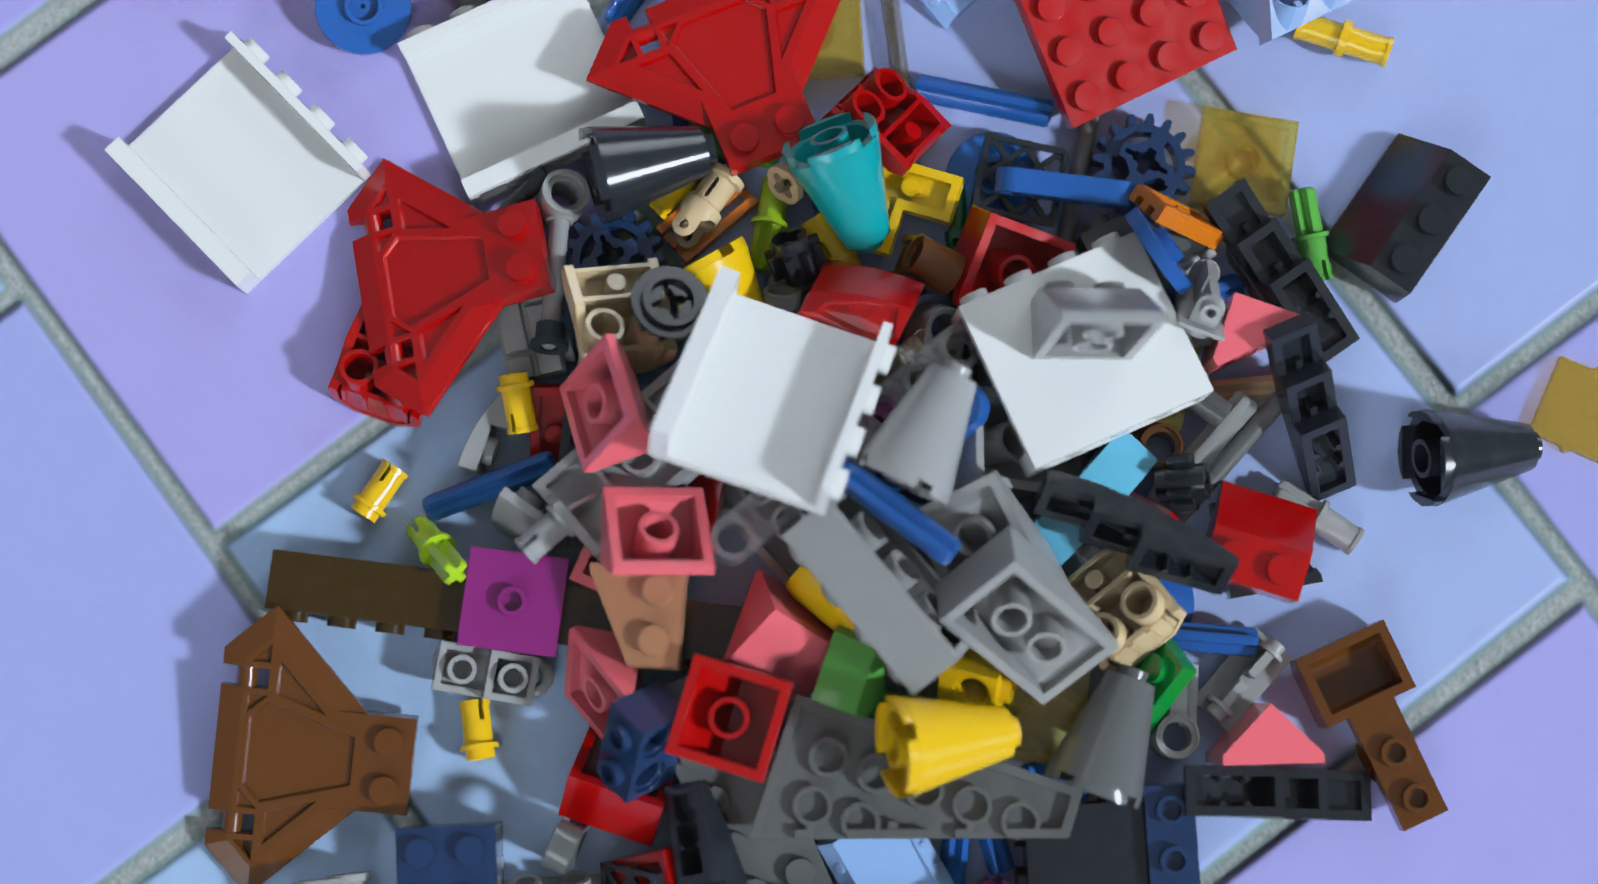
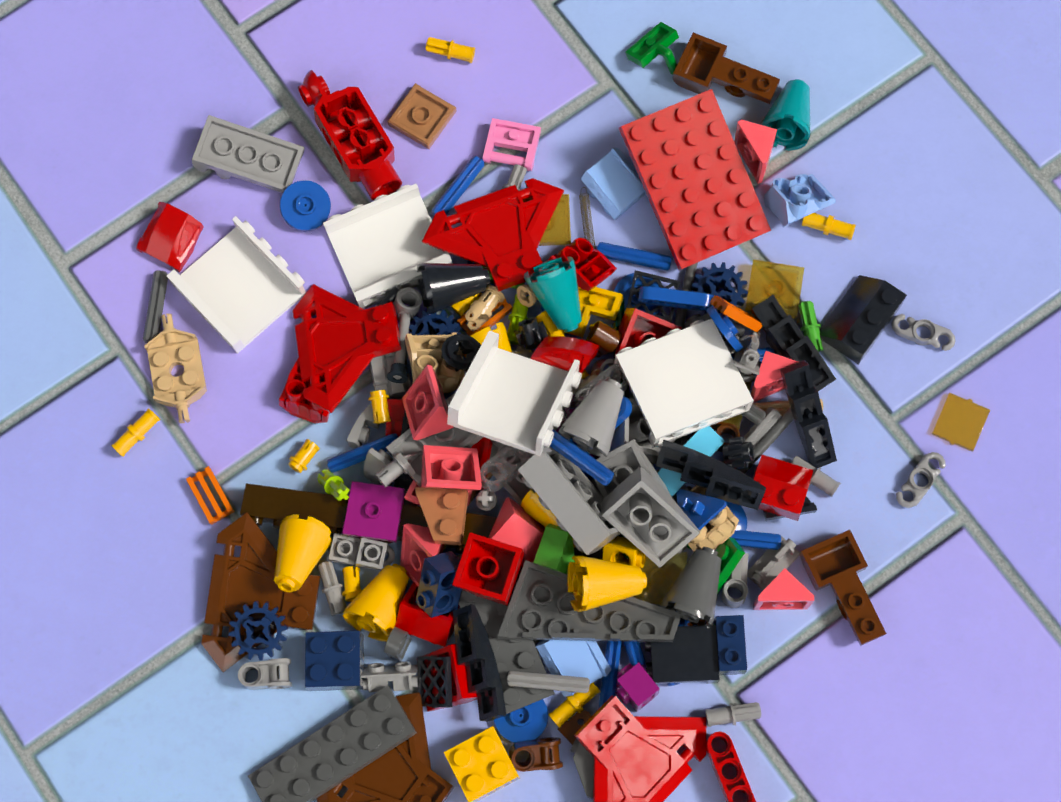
camera: 10 degrees right, 10 degrees down
light grey slope [1031,281,1167,360] -> none
black slope [1183,765,1372,822] -> none
black cone [1397,409,1543,506] -> none
none -> yellow pin [111,408,161,457]
none -> red slope [136,202,204,272]
none -> dark grey axle [143,270,168,343]
none -> tan plate [144,314,207,423]
none -> orange tile [186,466,235,525]
none -> dark blue gear [228,600,289,661]
none -> yellow cone [274,514,332,592]
none -> light grey axle [318,561,347,616]
none -> yellow cone [342,564,409,642]
none -> light grey axle [476,489,497,511]
none -> blue piece [677,489,727,530]
none -> light grey piece [892,314,956,351]
none -> light grey piece [896,452,946,508]

